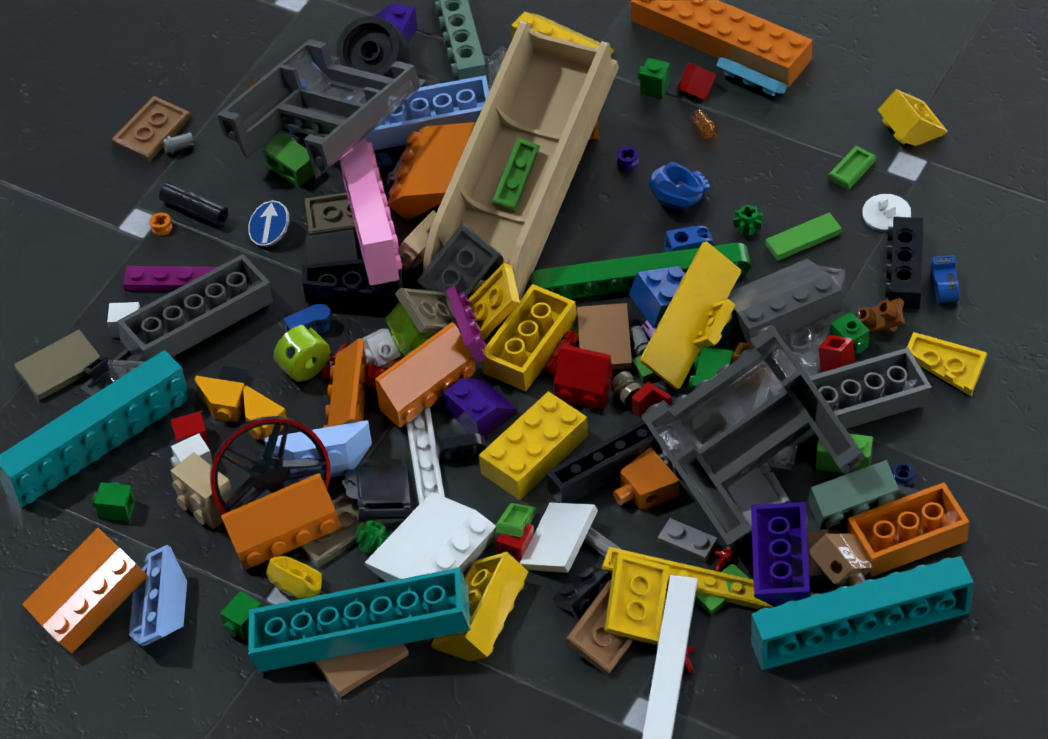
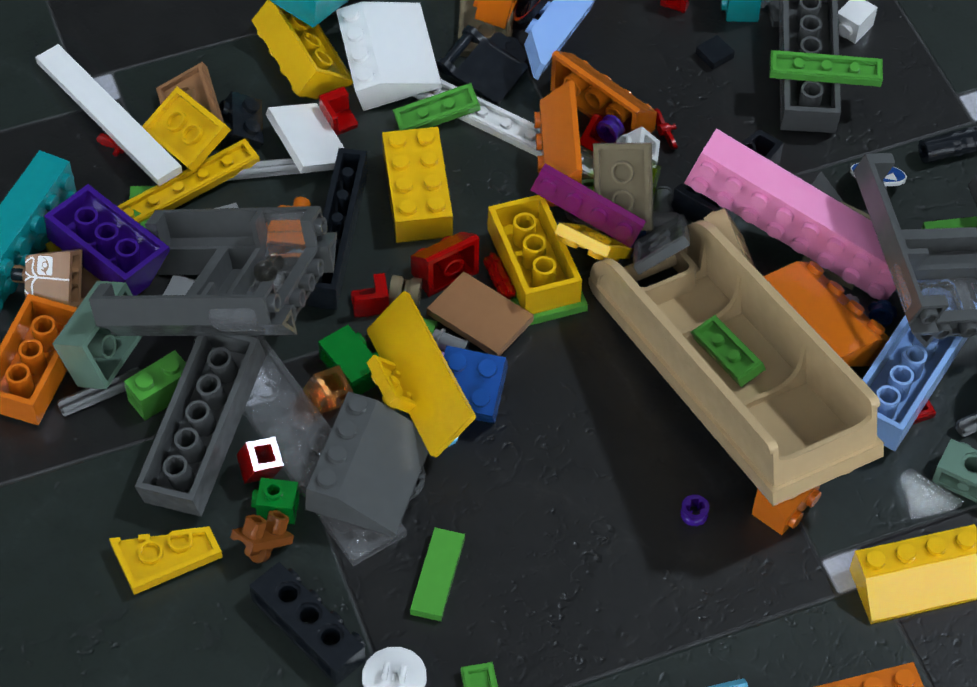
camera: 125 degrees right, 5 degrees up
magenta plate [123,266,218,291] -> none
orange bush [149,213,172,236] -> none
light orange slope [195,376,245,423] -> none
light orange slope [243,385,287,442] -> none
lime piece [273,325,331,382] -> none
blue leg [284,304,332,333] -> none
green gear [355,521,388,554] -> none
black beam [436,433,487,462] -> none
dark purple slope [444,378,518,436] -> none
bright green tile [496,503,536,537] -> none
green beam [530,243,751,299] -> none
green brick [637,58,670,99] -> none
blue helmet [648,162,710,211] -> none
blue leg [664,226,714,252] -> none
red panel [677,63,716,100] -> none
clear orange pin [691,110,718,138] -> none
green gear [733,205,763,235] -> none
dark blue plate [891,463,917,487] -> none
blue leg [931,255,959,304] -> none
none -> bright green tile [393,83,481,130]
none -> dark purple bush [596,114,625,143]
none -> bright green tile [769,50,883,87]

